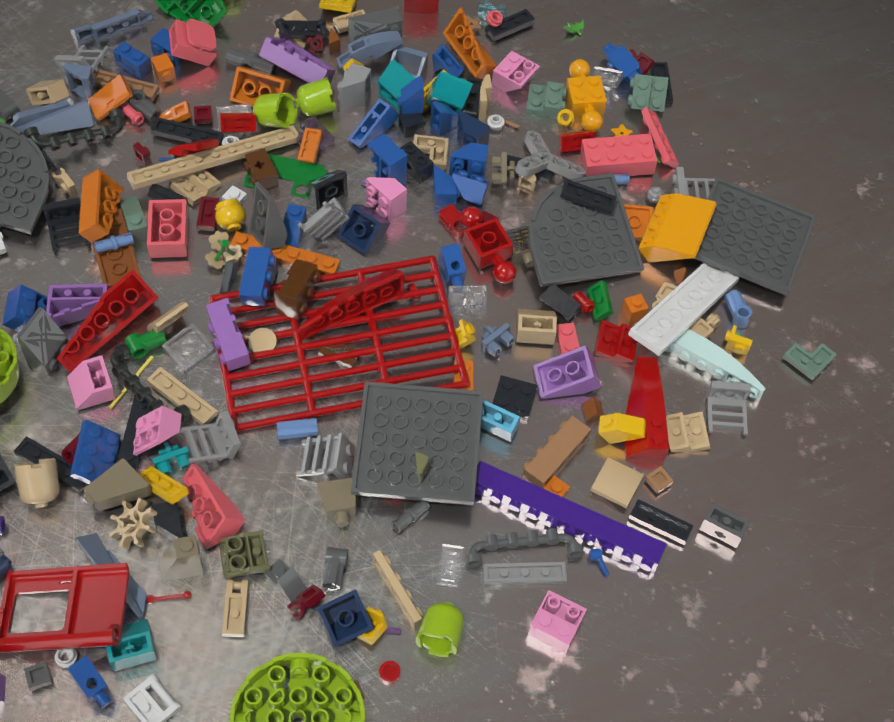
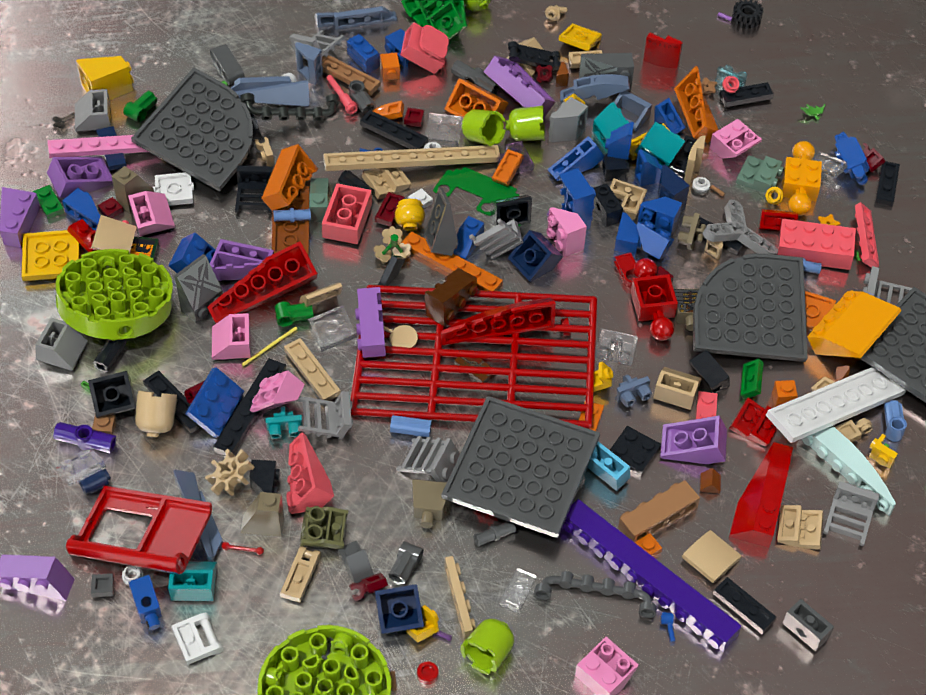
camera: 20 degrees right, 5 degrees down
tan brick [26,79,69,105] -> none
dark tan slope [83,458,152,511] -> none
orange piece [88,74,133,121] -> none
pearl dark grey bar [110,344,191,422] -> none
dark red plate [132,142,151,167] -> none
yellow plate [139,466,189,504] -> none
red slope [168,139,219,156] -> none
red plate [220,113,256,132] -> none
blue wedge [239,247,278,306] -> none
reddish brown brick [243,148,279,189] -> none
olive slope [415,452,430,482] -> none
blue torso [438,243,466,291] -> none
light grey tile [482,562,567,586] -> none
black plate [560,179,617,215] -> none
red pin [572,291,595,313] -> none
yellow slope [599,413,646,444] -> none
sand green plate [627,74,668,112] -> none
medium nougat plate [645,466,674,494] -> none
light grey plate [647,186,665,204] -> none

